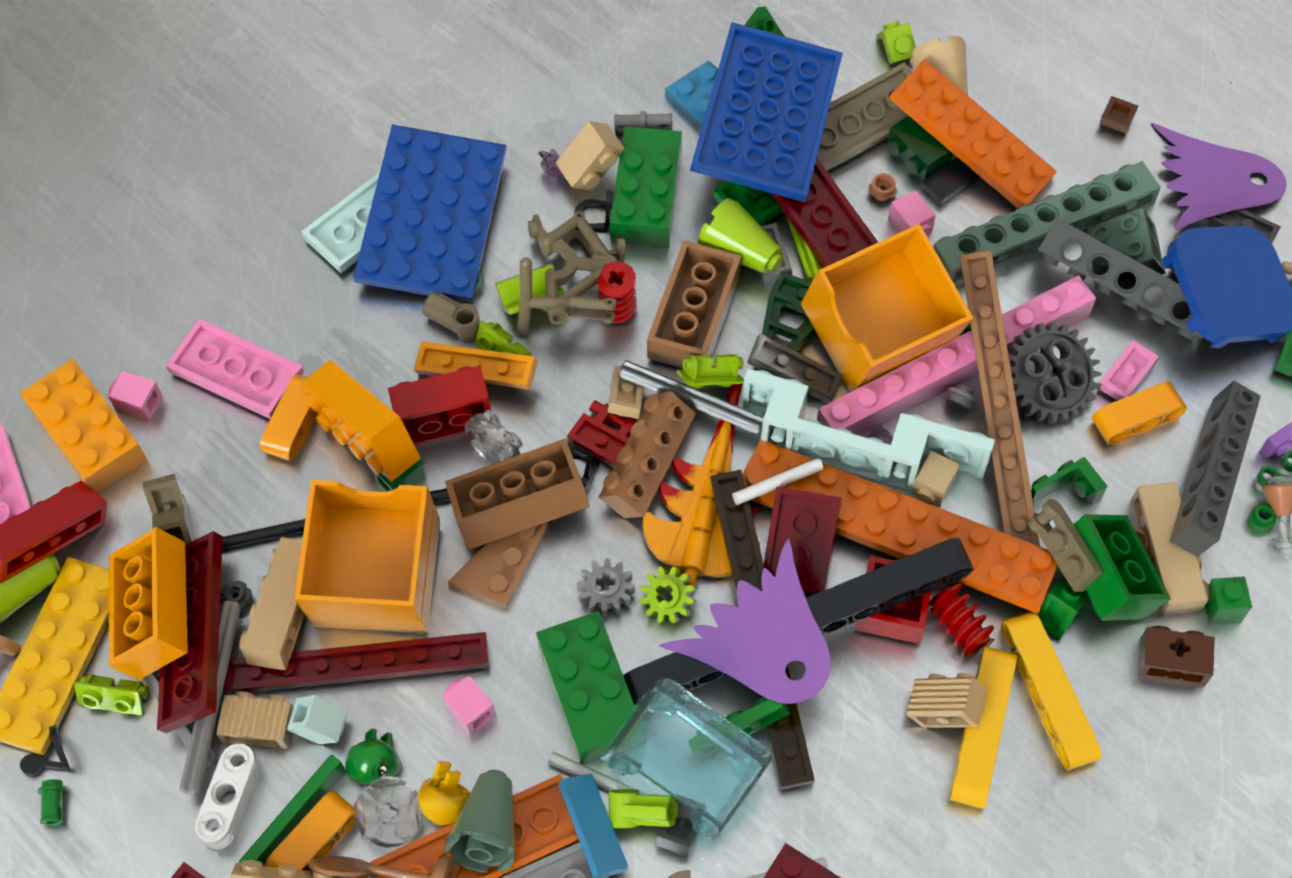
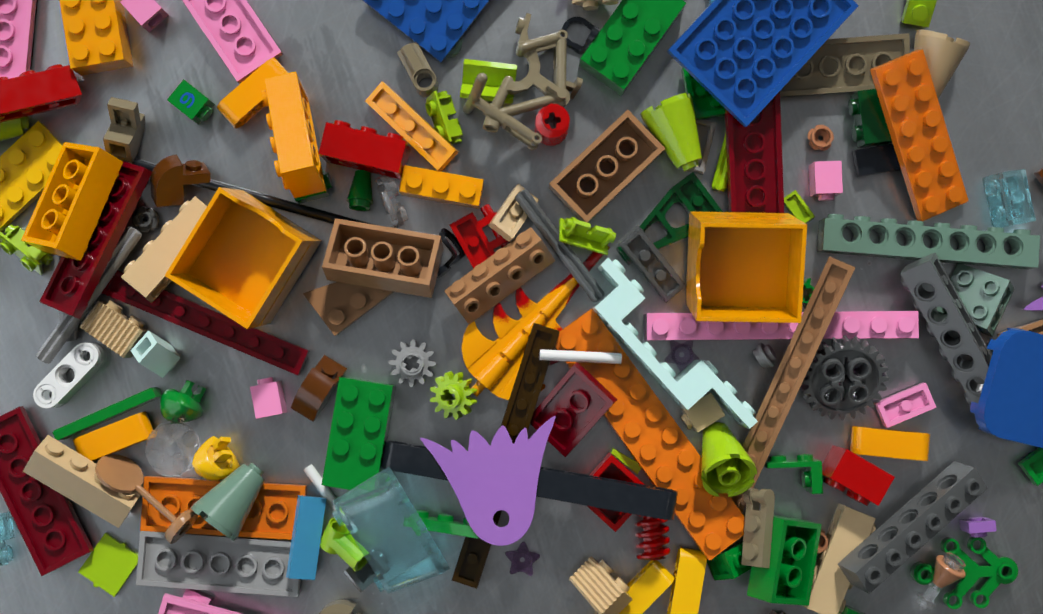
camera: 25 degrees right, 25 degrees up
none -> reddish brown brick [150,154,210,207]
none -> green brick [167,79,215,125]
none -> reddish brown brick [291,355,347,422]
none -> green cone [346,170,373,211]
none -> light orange brick [399,165,484,210]
none -> clear purple plate [505,542,540,576]
none -> lime cone [701,422,757,497]
none -> red brick [822,445,895,506]
none -> clear light blue bracket [983,169,1036,228]

